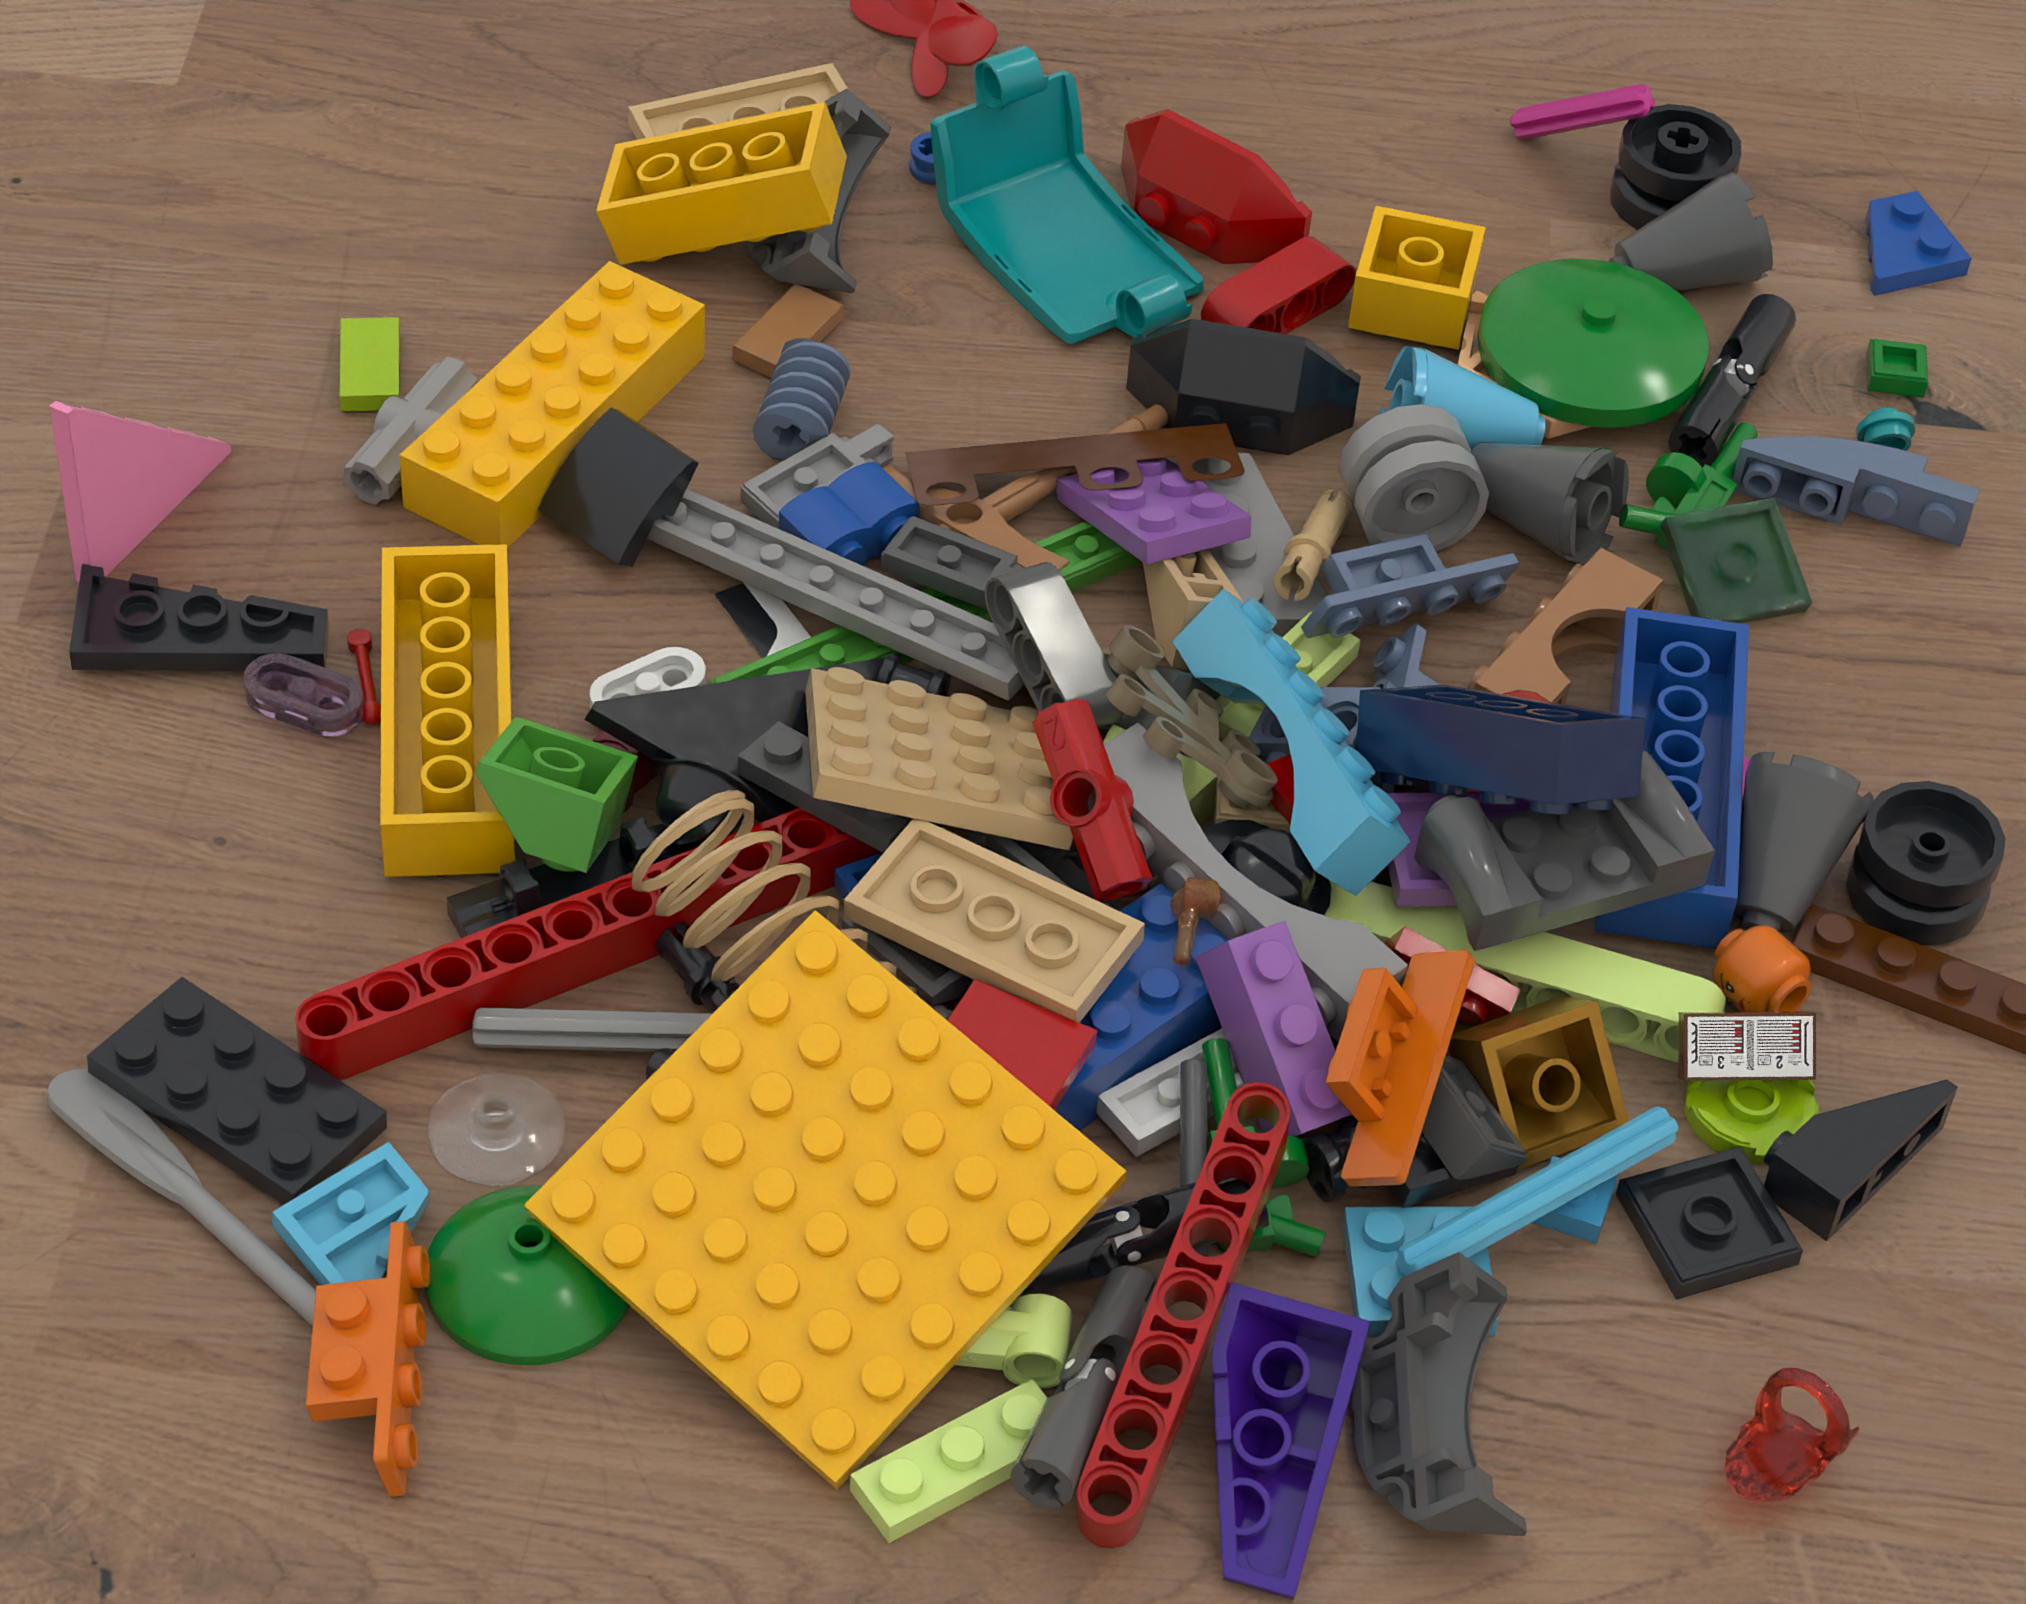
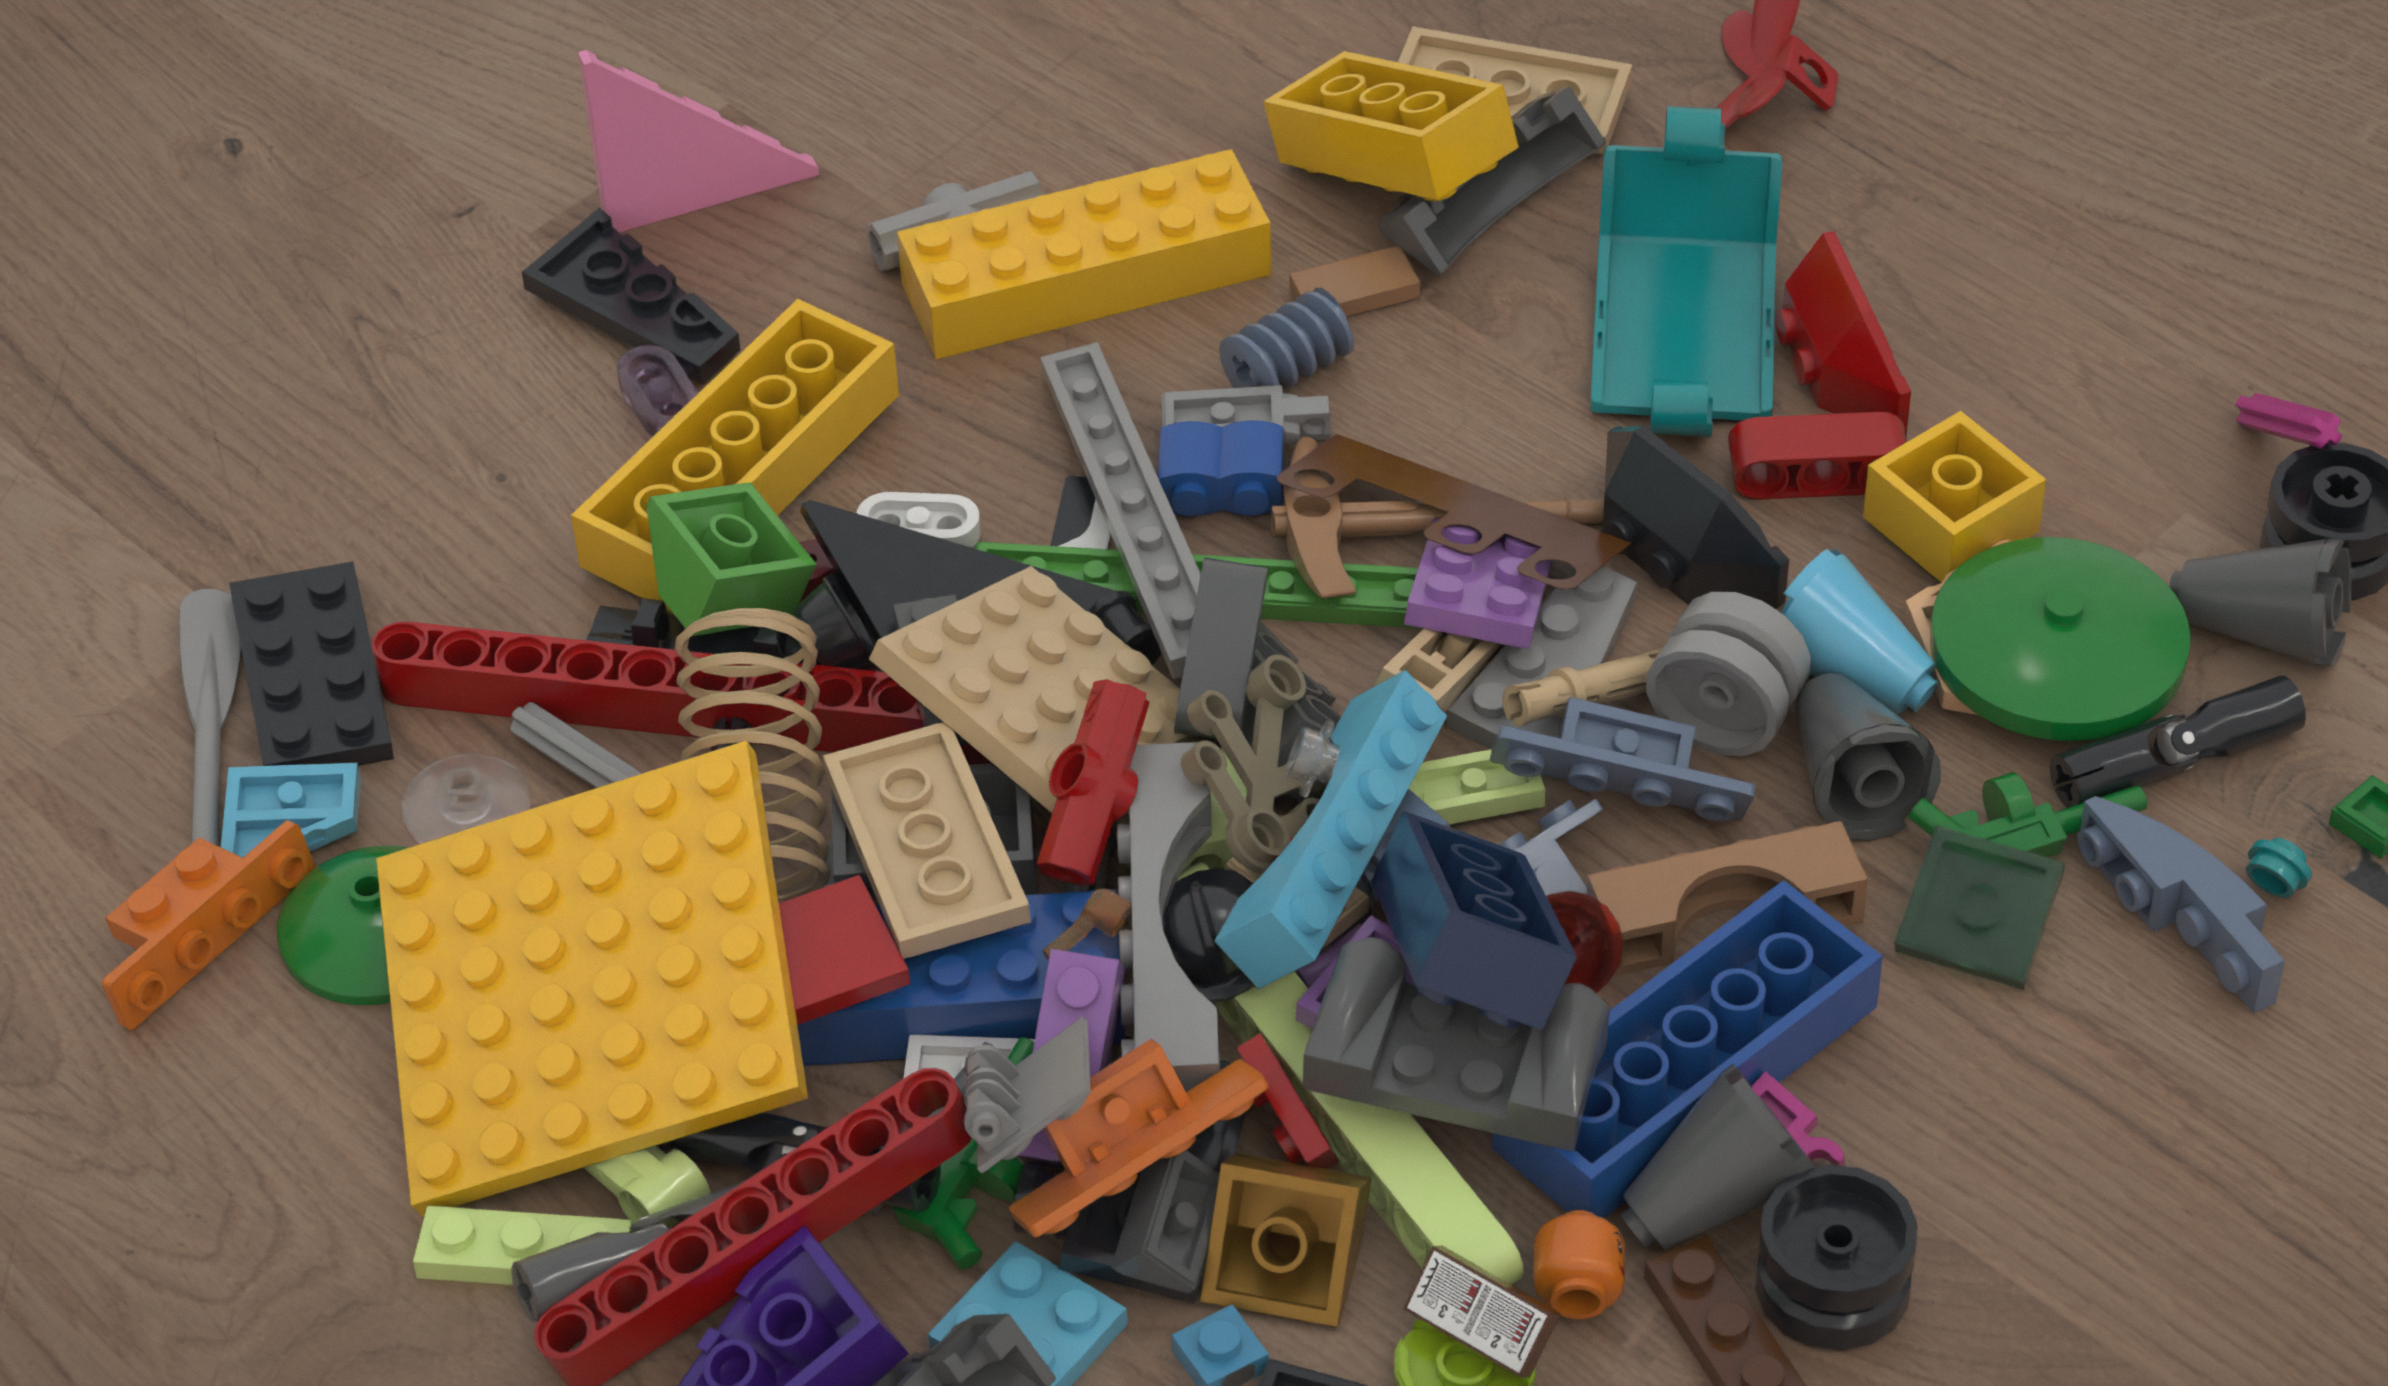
camera: 45 degrees right, 0 degrees up
lime tile [340,317,400,412] -> none
black slope [538,408,699,567] -> none
dark grey hinge [881,516,1023,610] -> none
medium azure axle [1396,1106,1679,1276] -> none
none -> light grey hinge [964,1016,1091,1173]
none -> clear plate [1285,720,1340,797]

